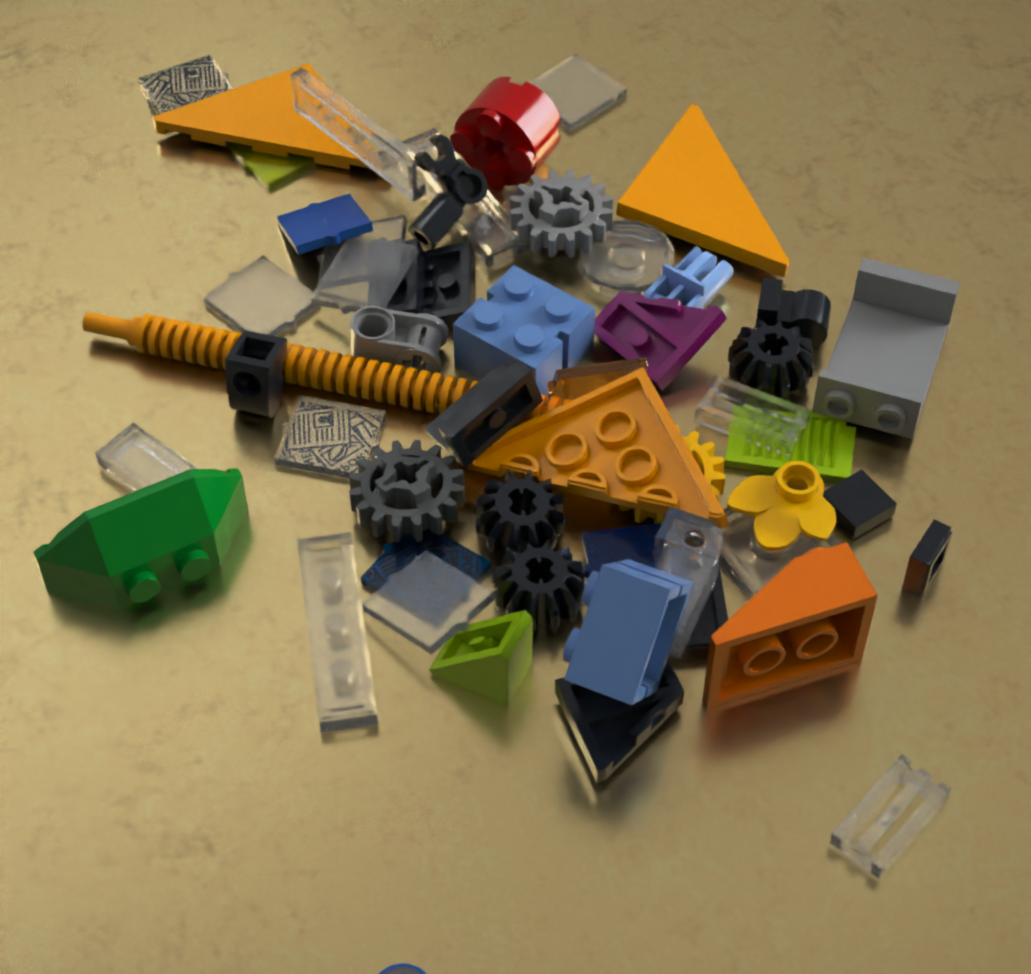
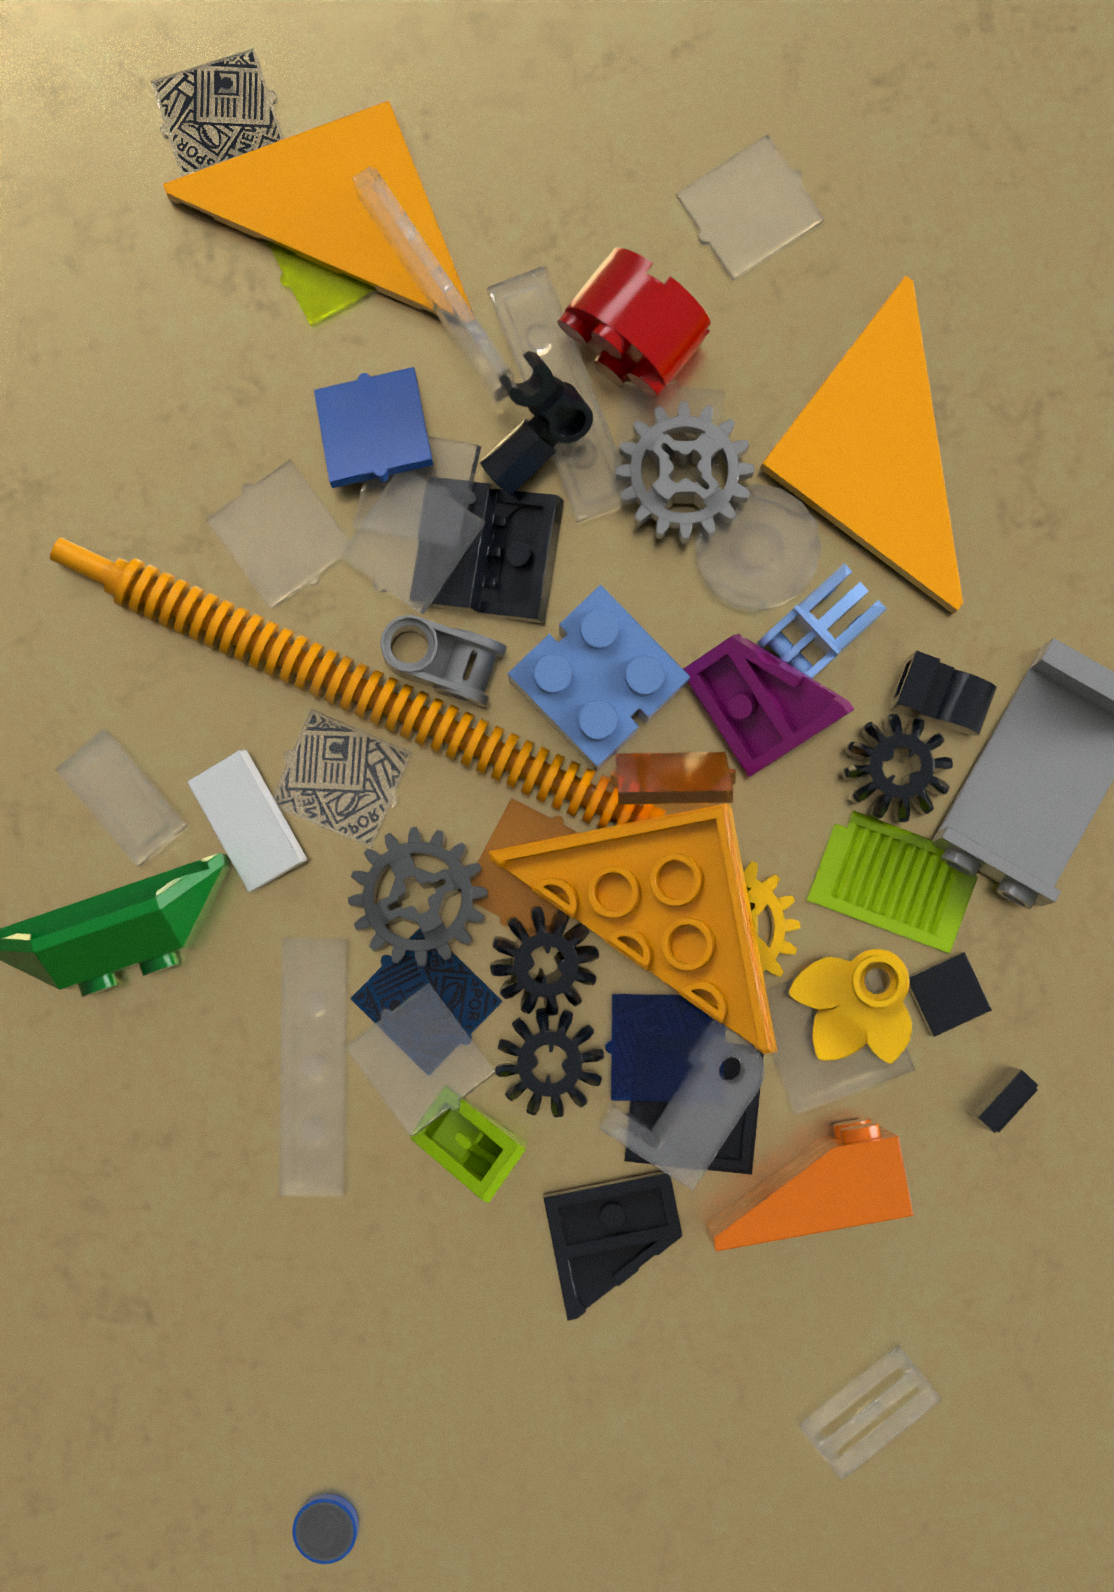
camera: 10 degrees right, 35 degrees up
black leg [225,330,287,418] -> none
black panel [426,359,543,468] -> none
medium blue piece [563,559,694,705] -> none
clear tile [694,375,811,458] -> none
none -> white tile [187,750,308,893]

